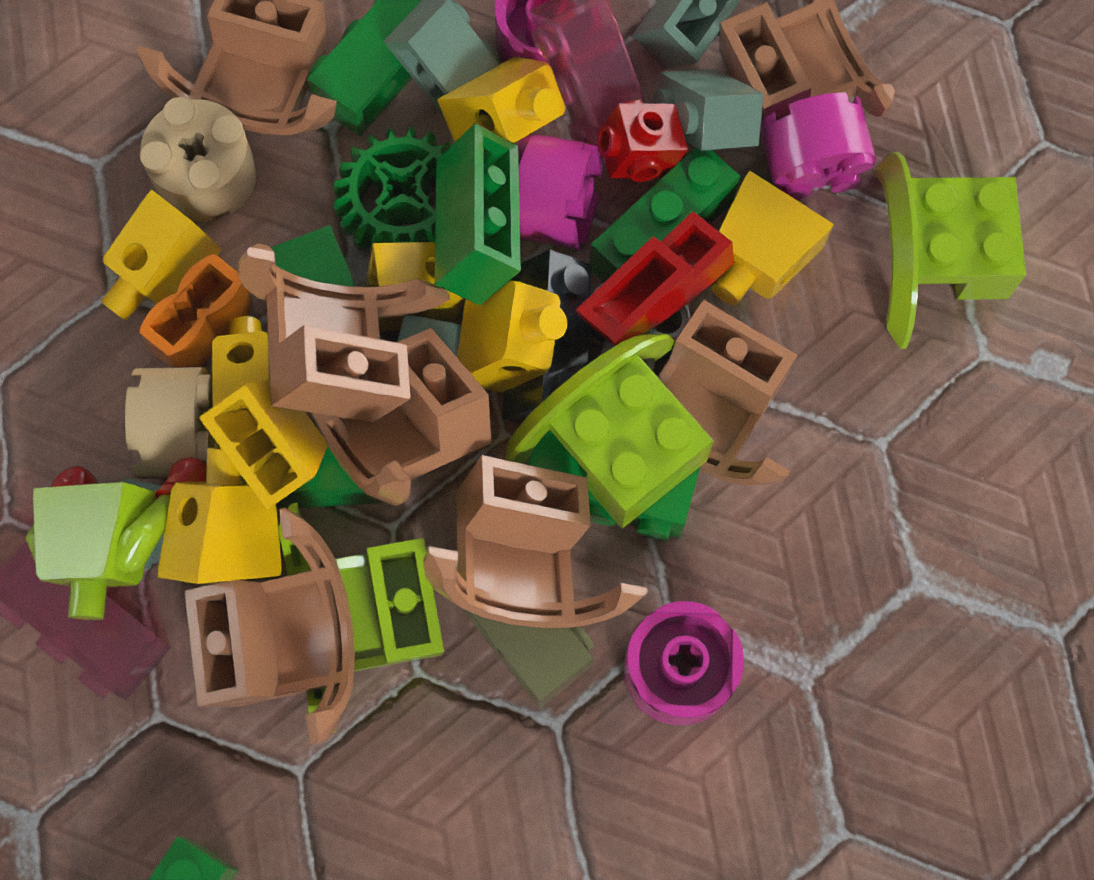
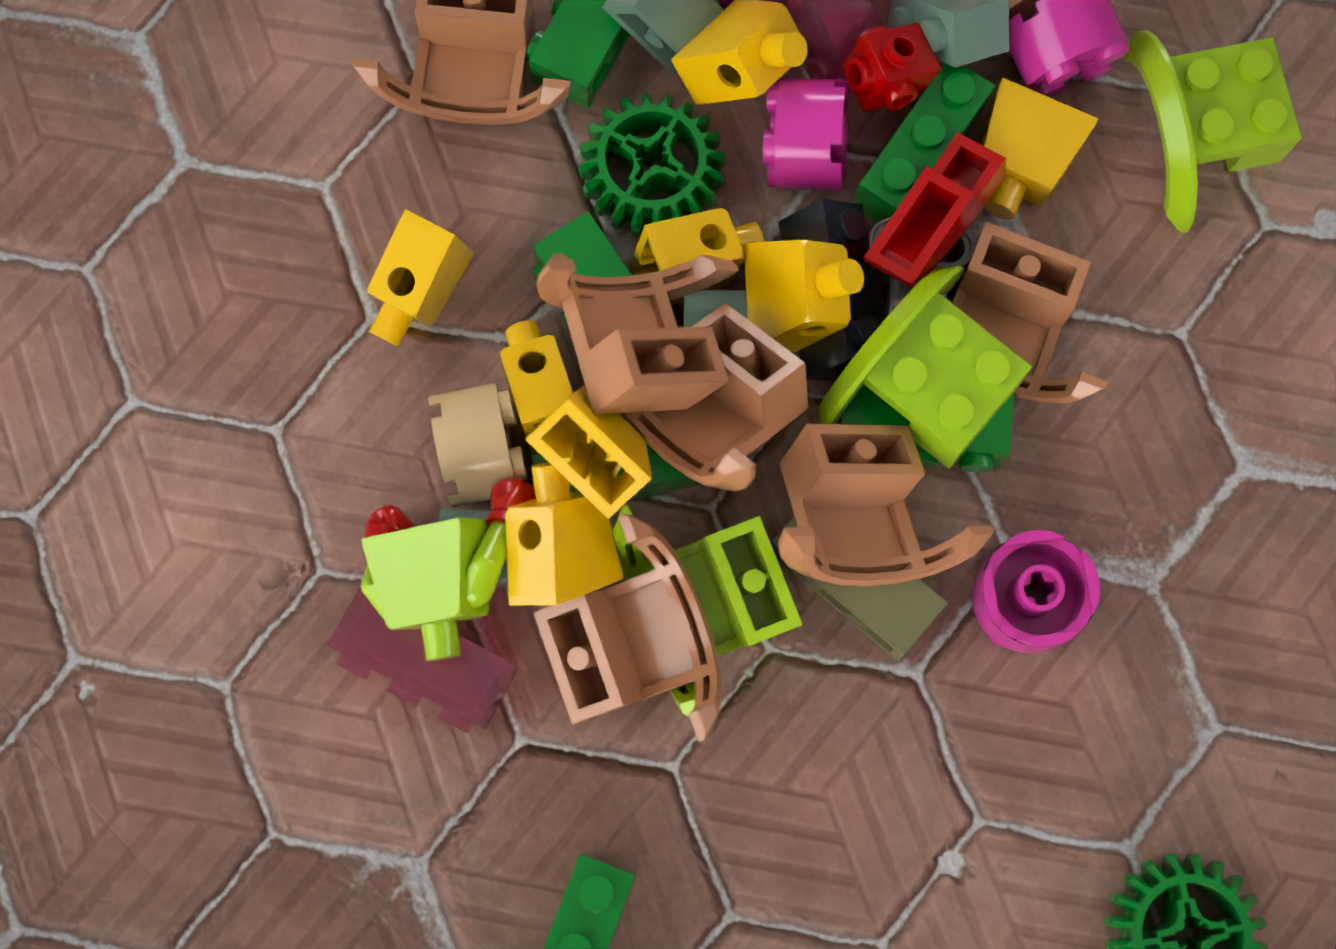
camera: 10 degrees left, 5 degrees up
orange brick [139,254,253,368] -> none
tan brick [140,97,257,222] -> none
green brick [434,123,521,305] -> none

